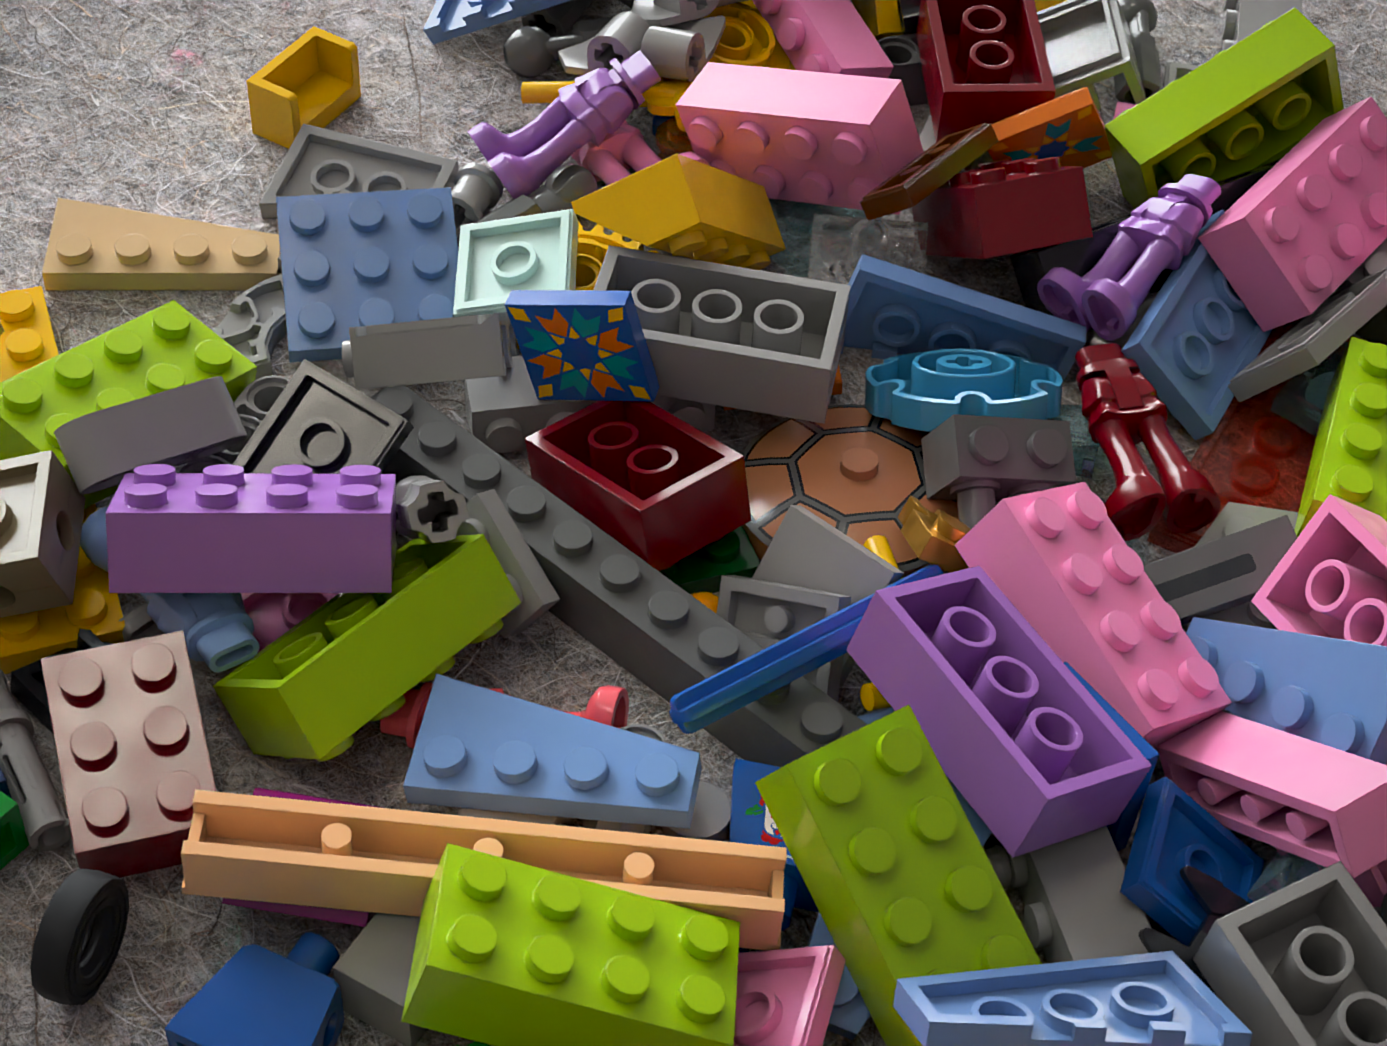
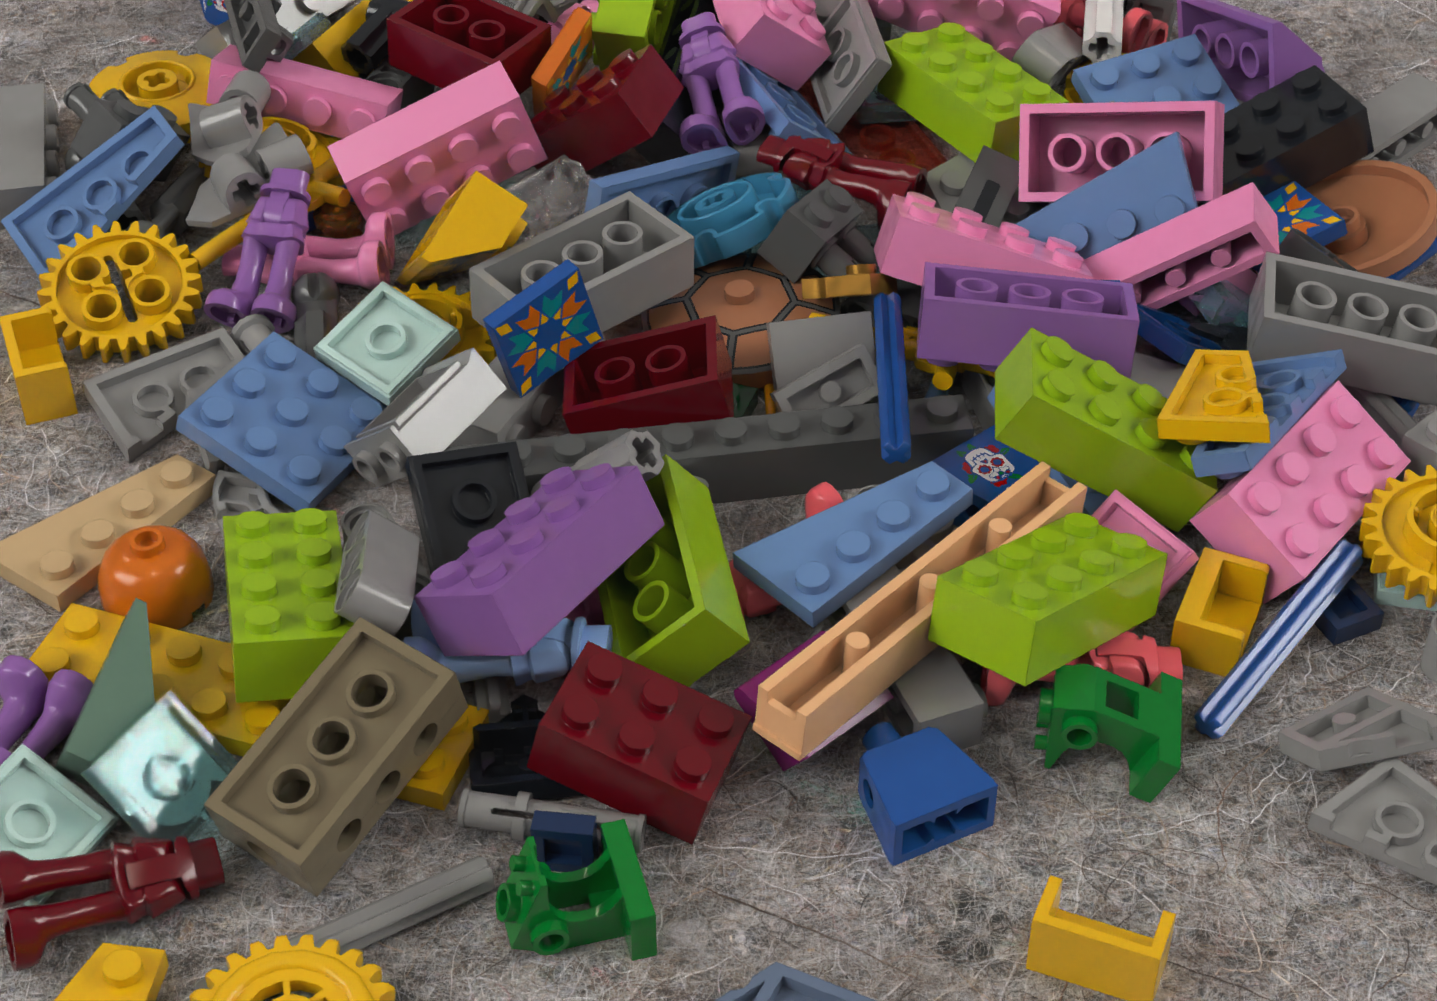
camera: 50 degrees left, 5 degrees down
black tyre [30,868,129,1005] -> none
reddish brown tile [860,123,999,221] -> none
none -> yellow gear [37,221,204,363]
none -> orange cylinder [98,525,214,629]
none -> yellow wing [1157,349,1270,445]

